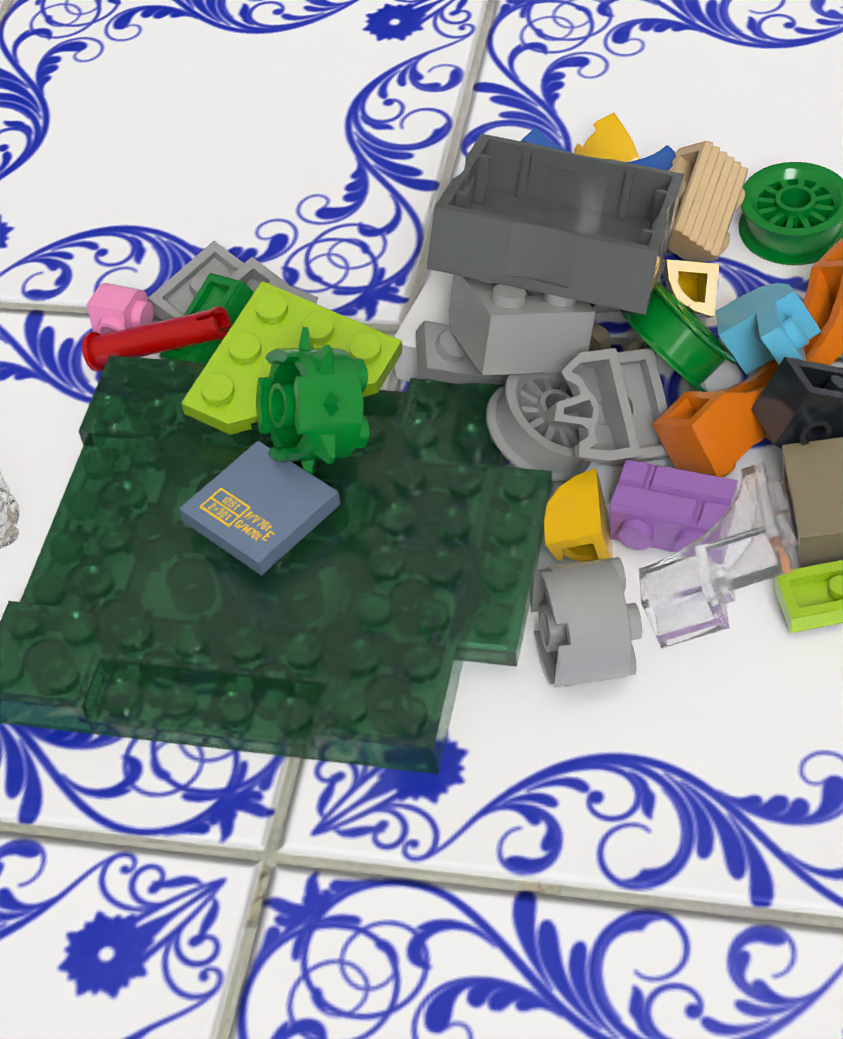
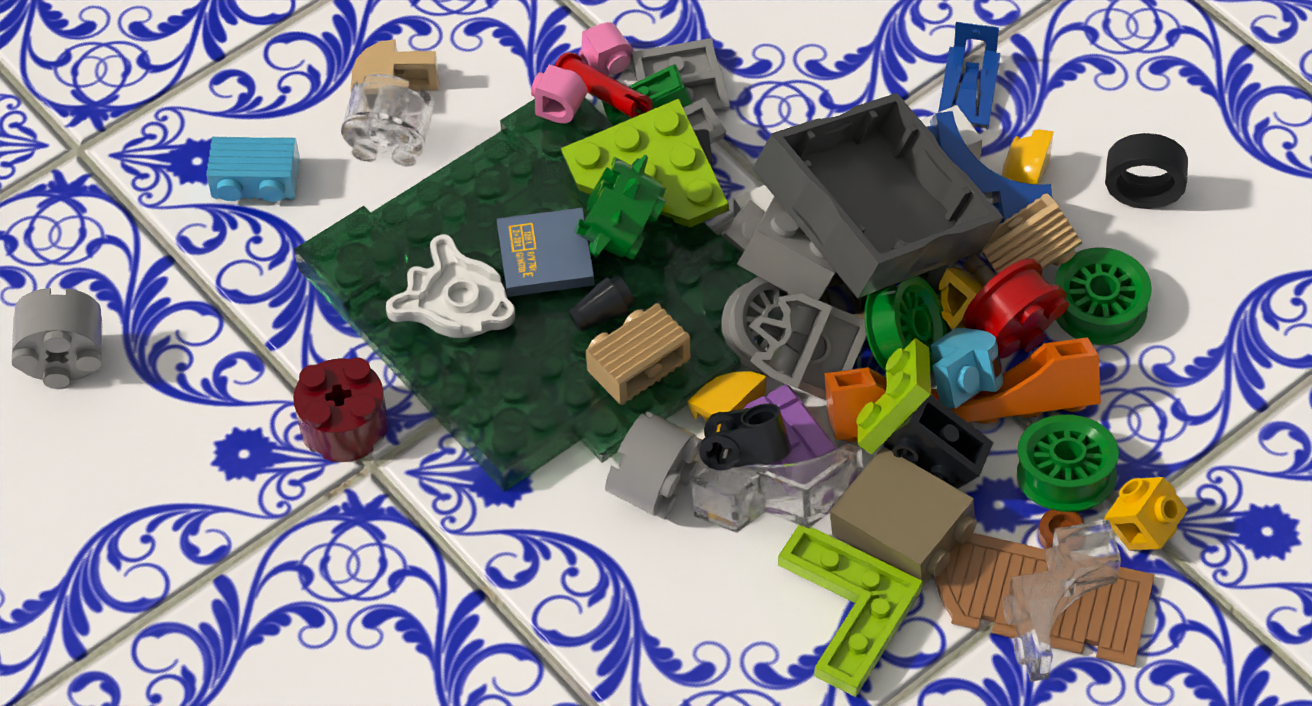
camera: 35 degrees right, 5 degrees up
none -> dark red brick [293,357,388,462]
none -> white tile [386,234,516,338]
none -> bright pink plate [531,64,587,123]
none -> black cone [568,275,636,334]
none -> tan brick [586,303,691,405]
none -> black piece [699,403,792,470]
none -> lime plate [856,338,931,455]
none -> blue piece [938,22,1001,130]
none -> red wheel [963,254,1069,359]
none -> black tyre [1105,133,1188,209]

